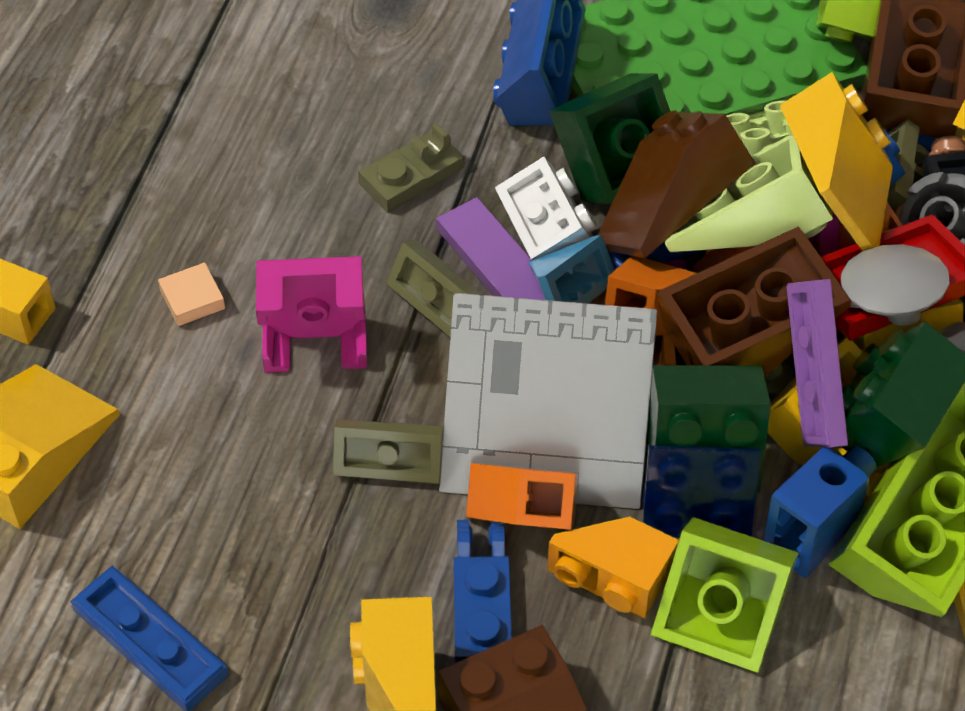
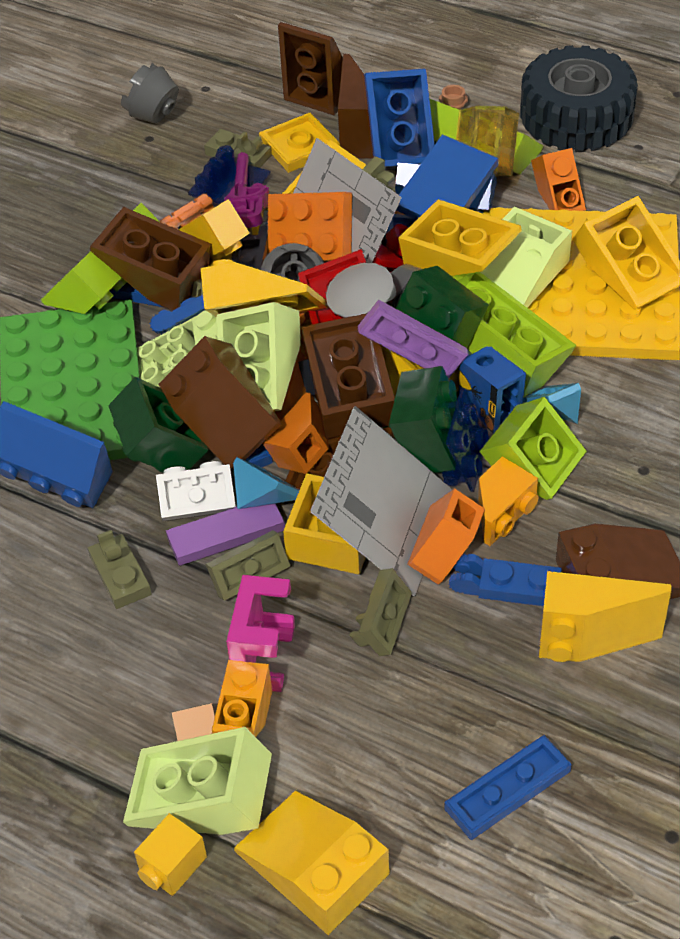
camera: 75 degrees left, 5 degrees down
none -> yellowish green slope [123,727,272,835]
none -> light orange slope [212,660,272,737]
none -> dark azure slope [523,383,581,424]

